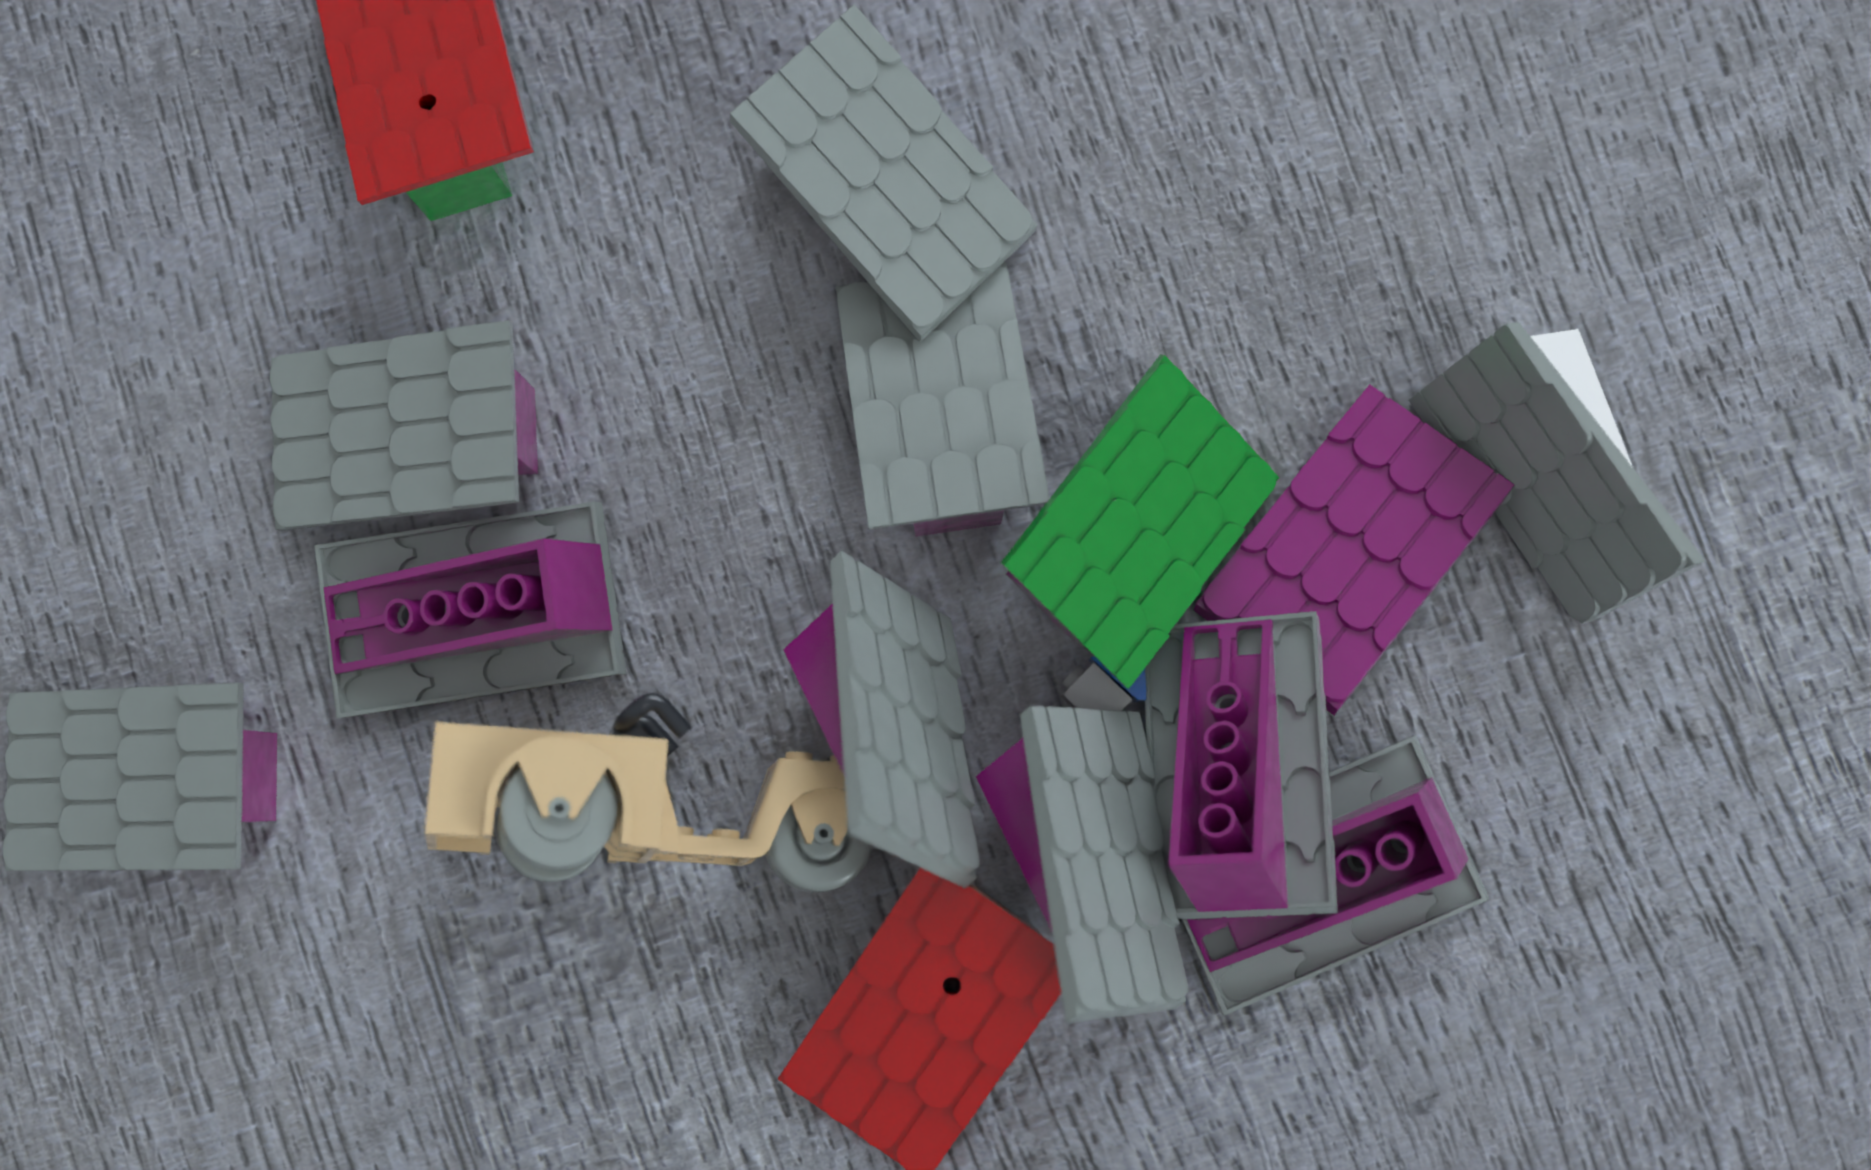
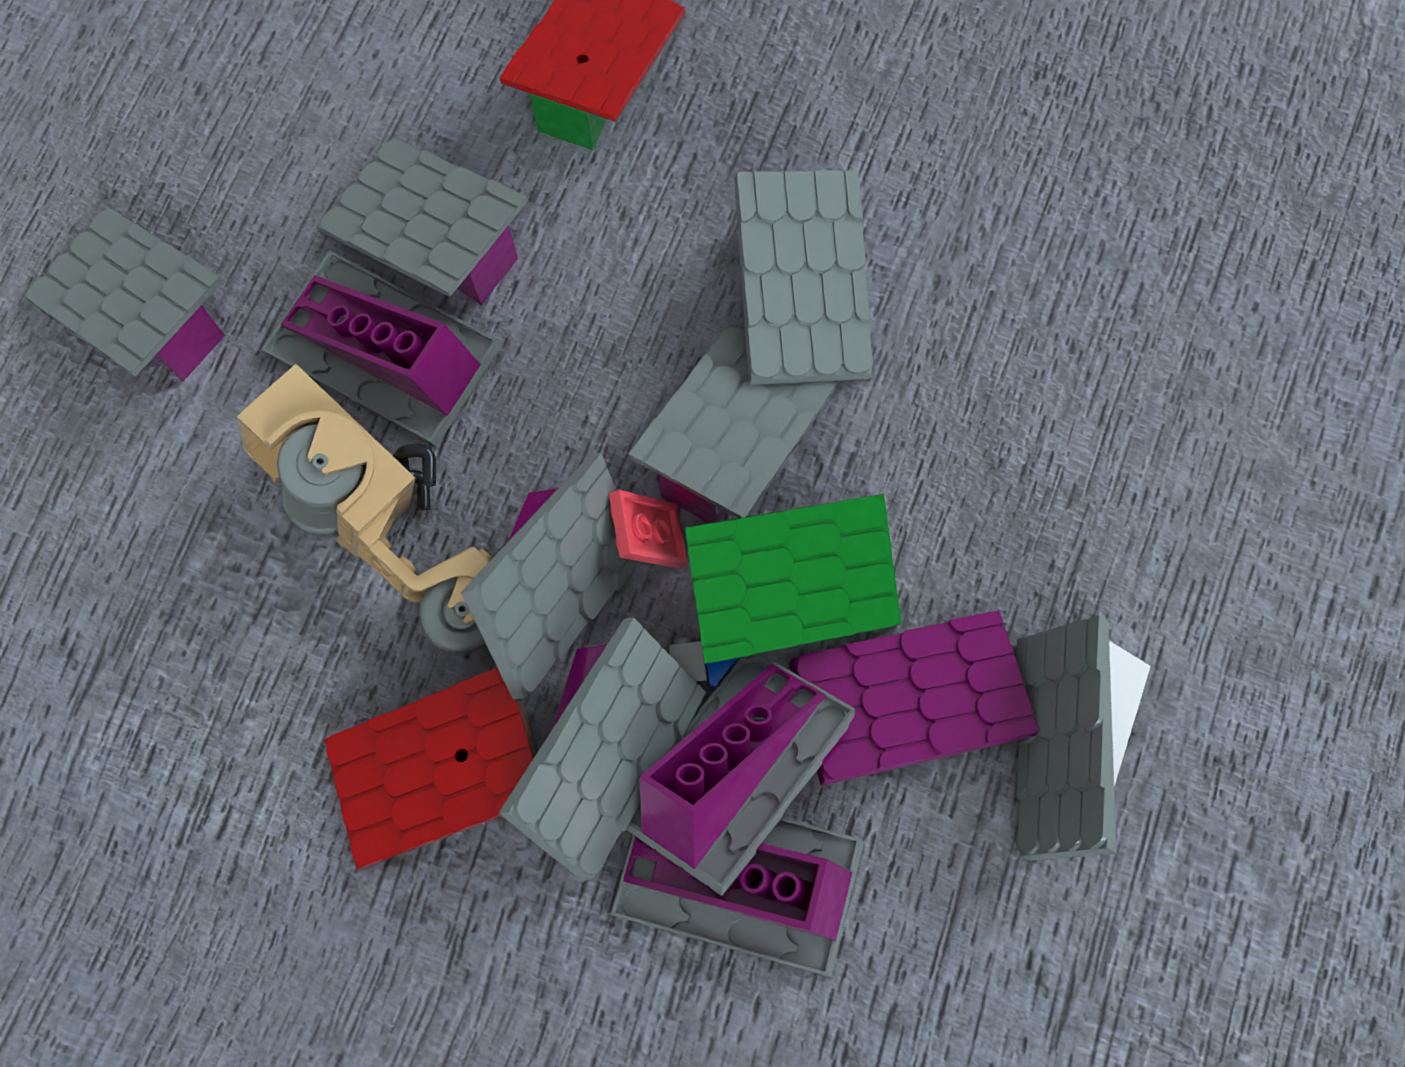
camera: 40 degrees right, 10 degrees down
none -> coral plate [609,490,688,569]

